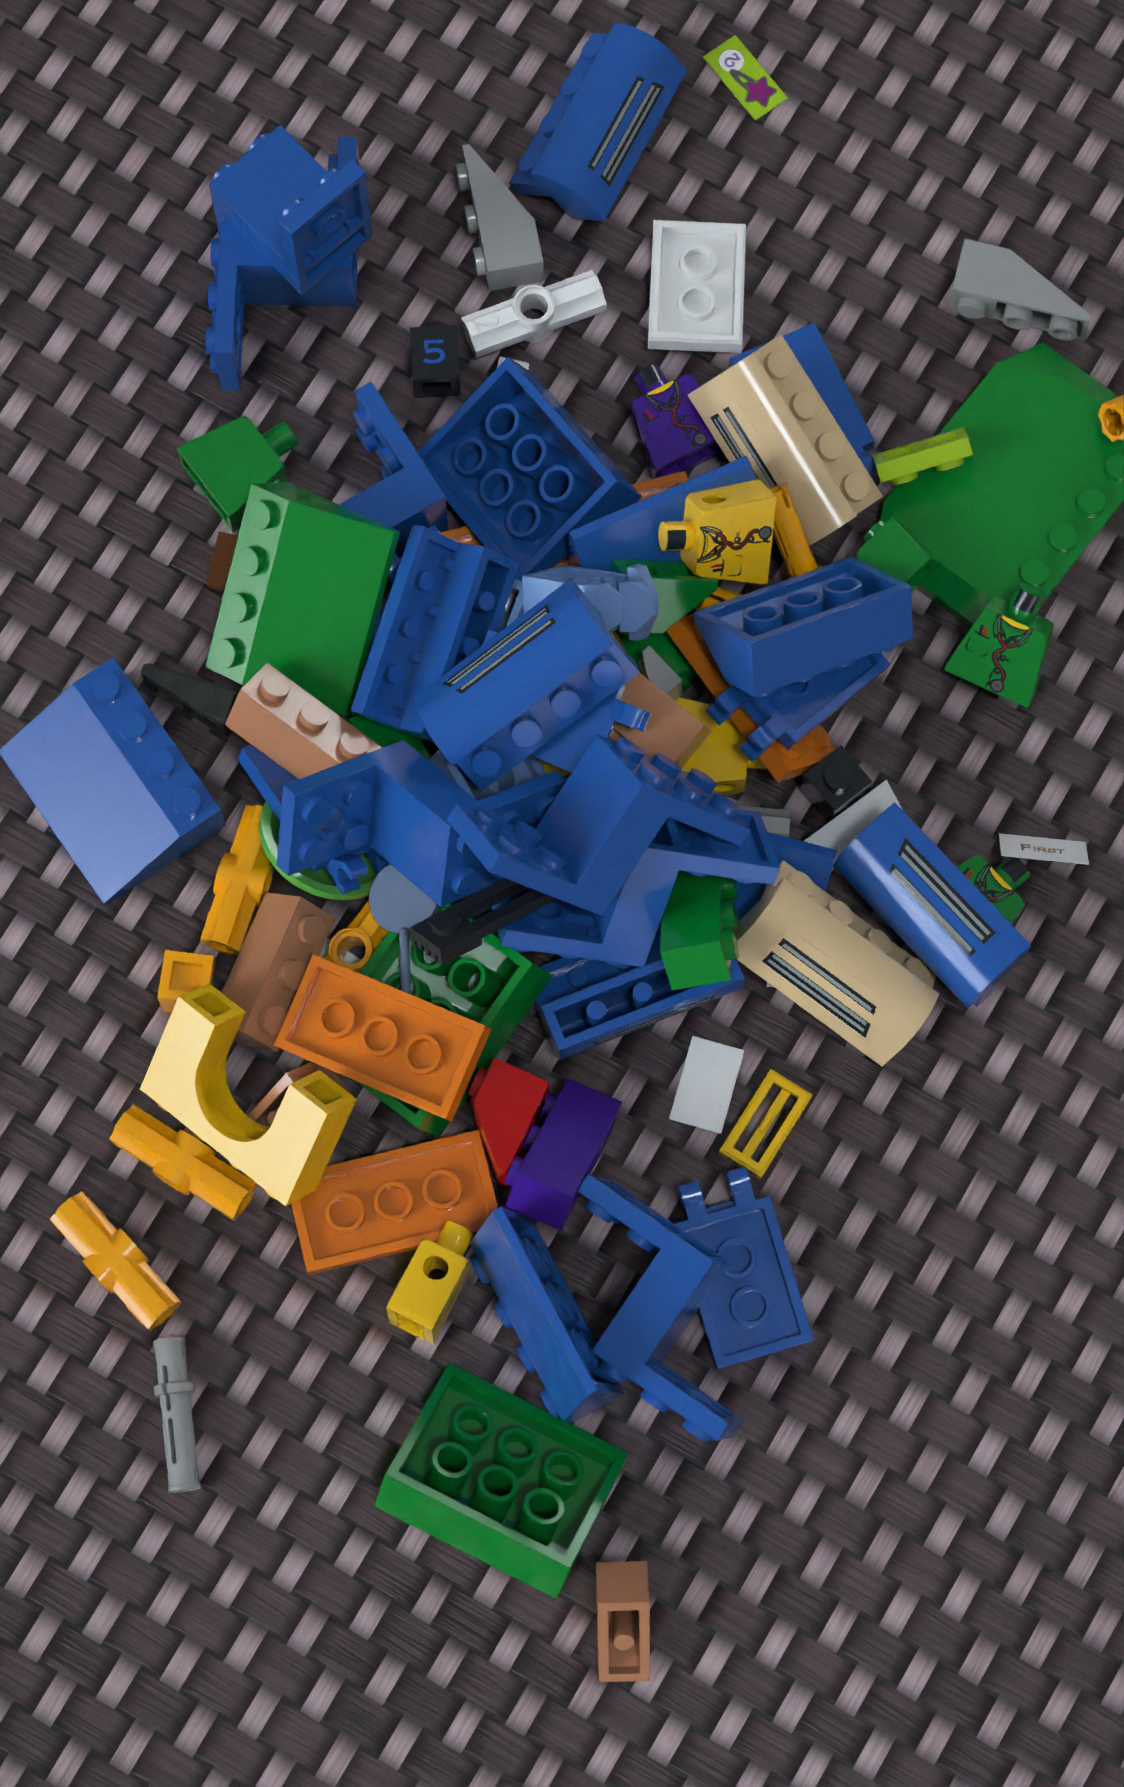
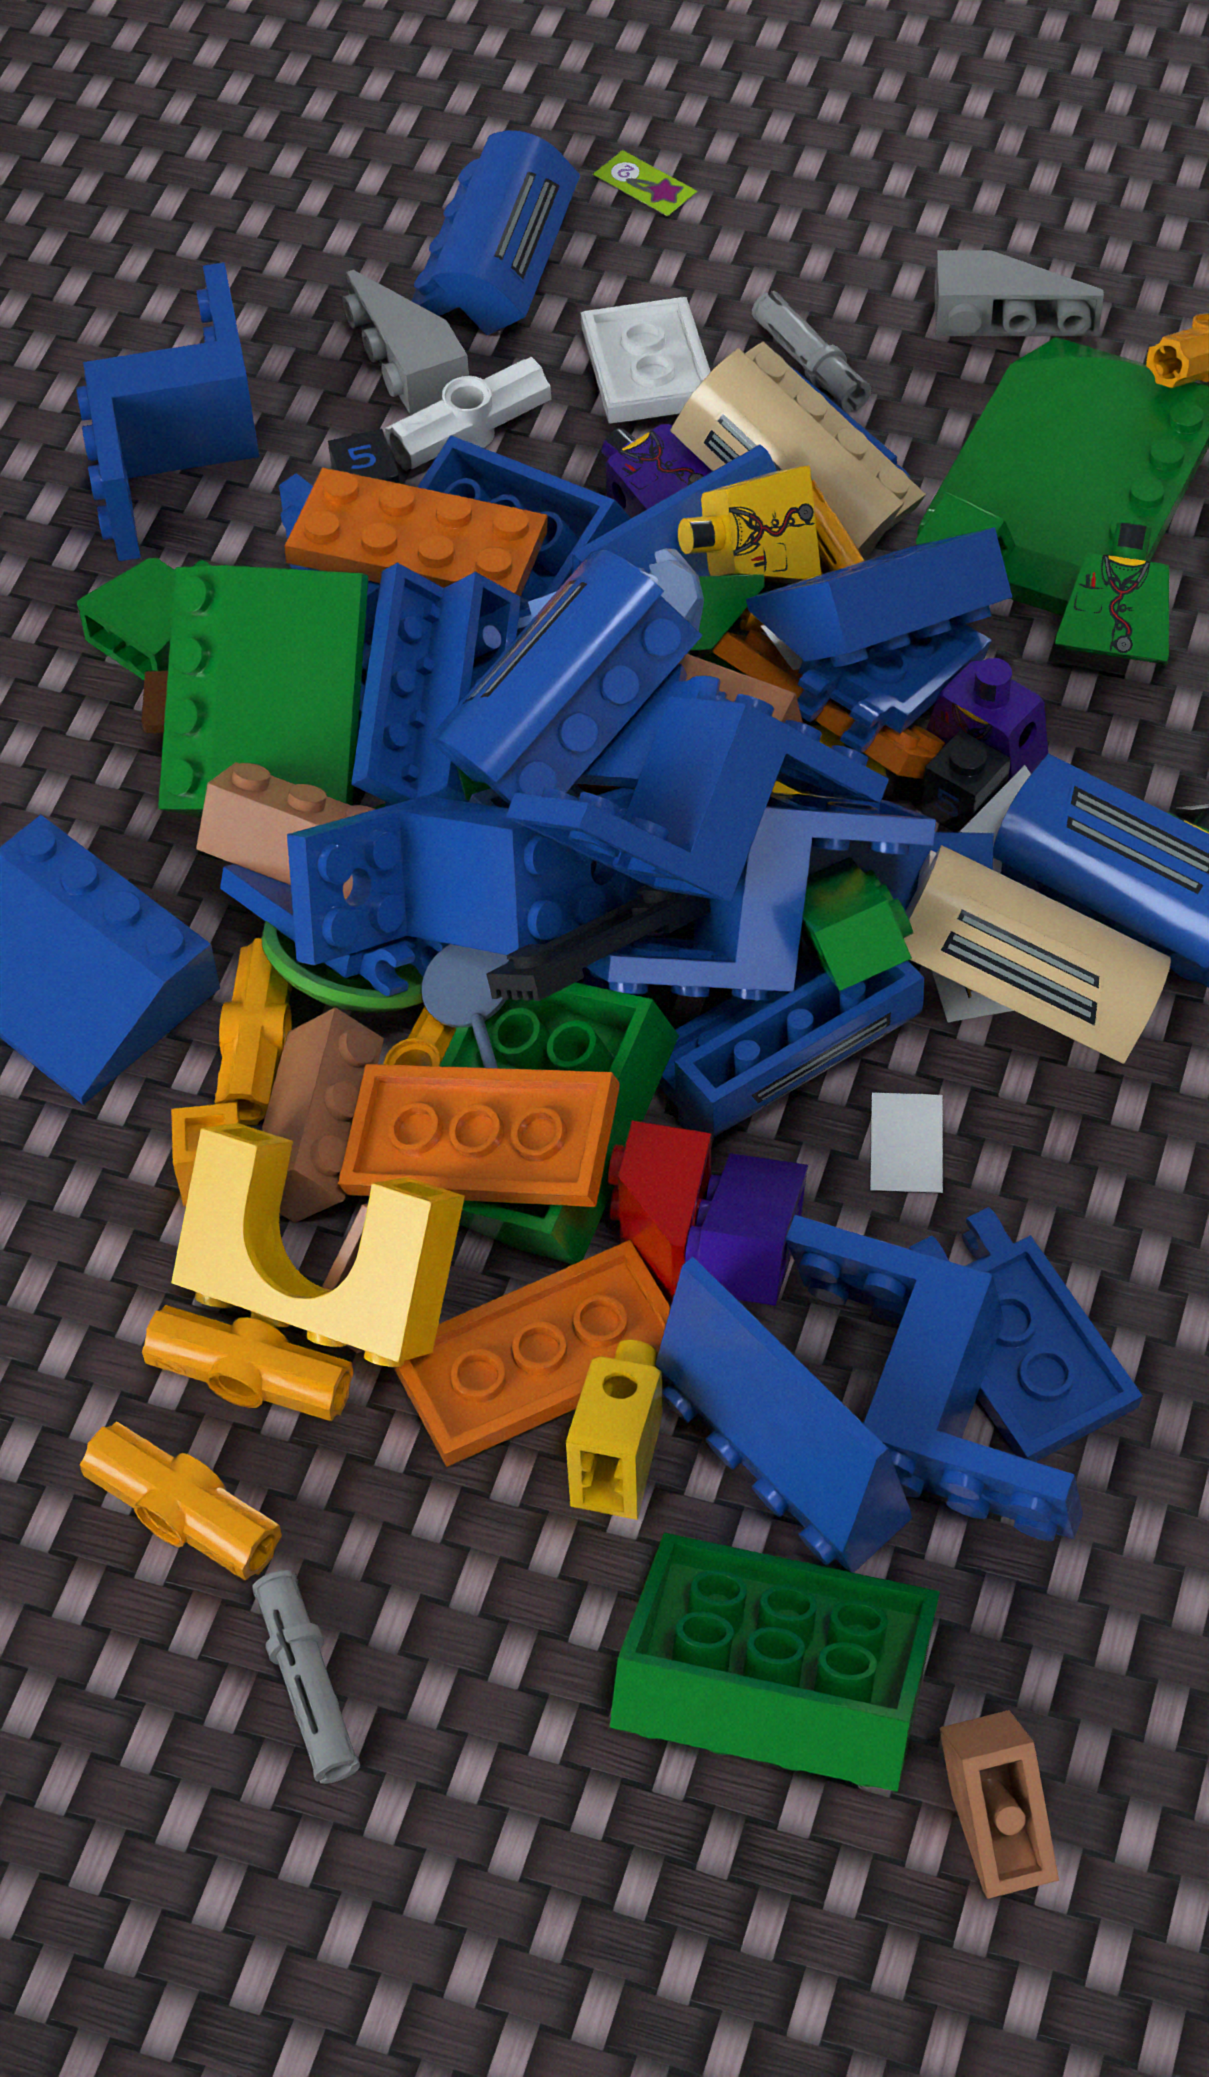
camera: 10 degrees left, 20 degrees down
pearl dark grey slope [141,663,237,737] -> none
blue bracket [209,125,373,295] -> none
yellow tile [718,1069,813,1180] -> none
lime plate [873,427,973,485] -> none
none -> orange plate [285,467,548,597]
none -> light grey pin [752,291,871,412]
none -> dark purple torso [926,658,1048,781]

